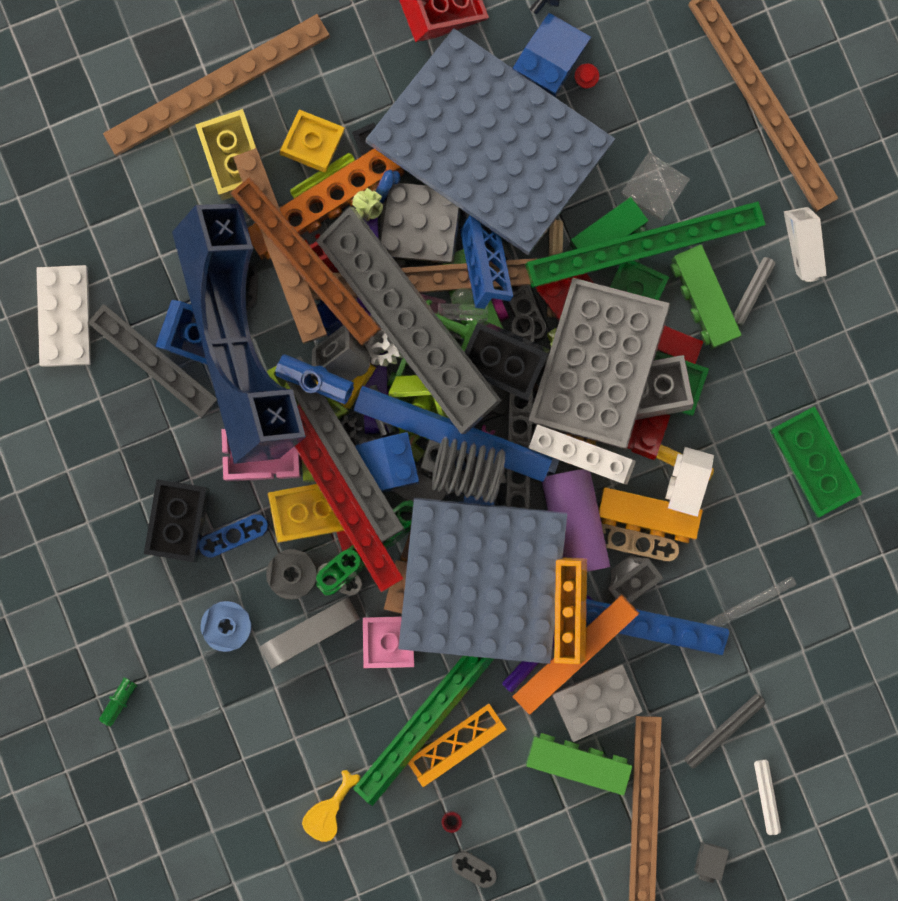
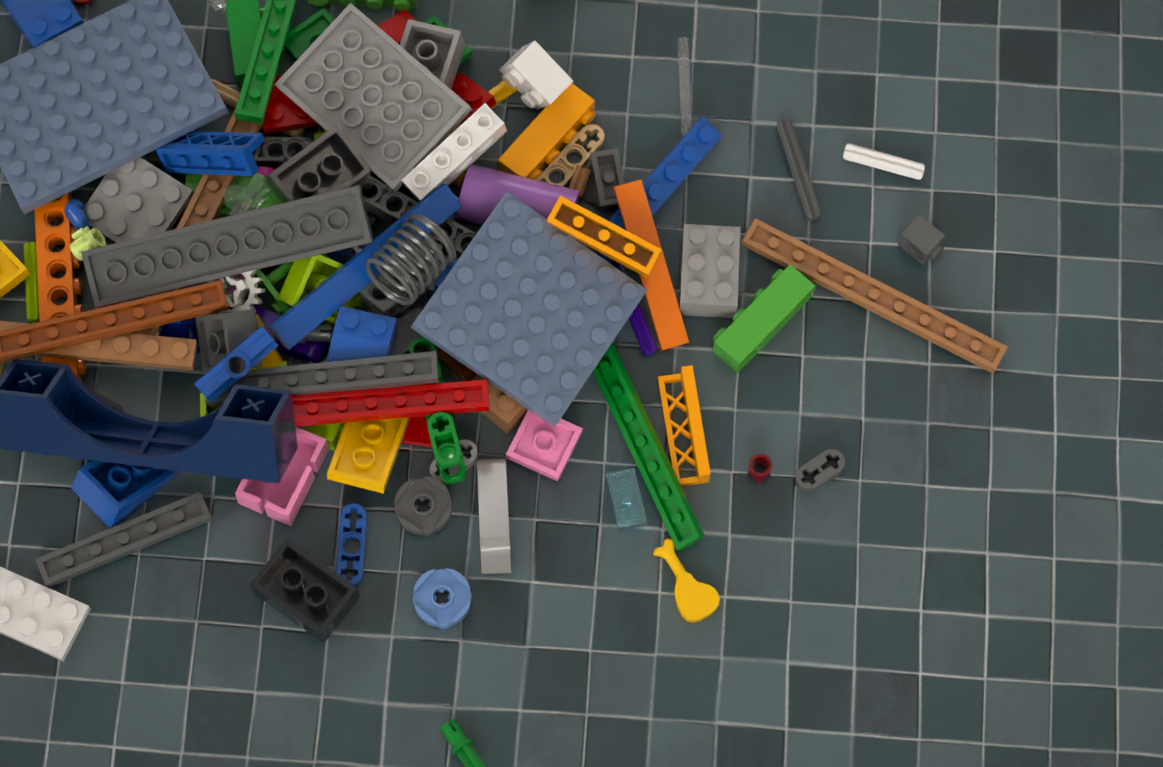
camera: 65 degrees left, 15 degrees down
black plate [352,122,376,156] -> none
none -> medium nougat piece [569,165,591,197]
none -> clear light blue plate [606,468,647,531]

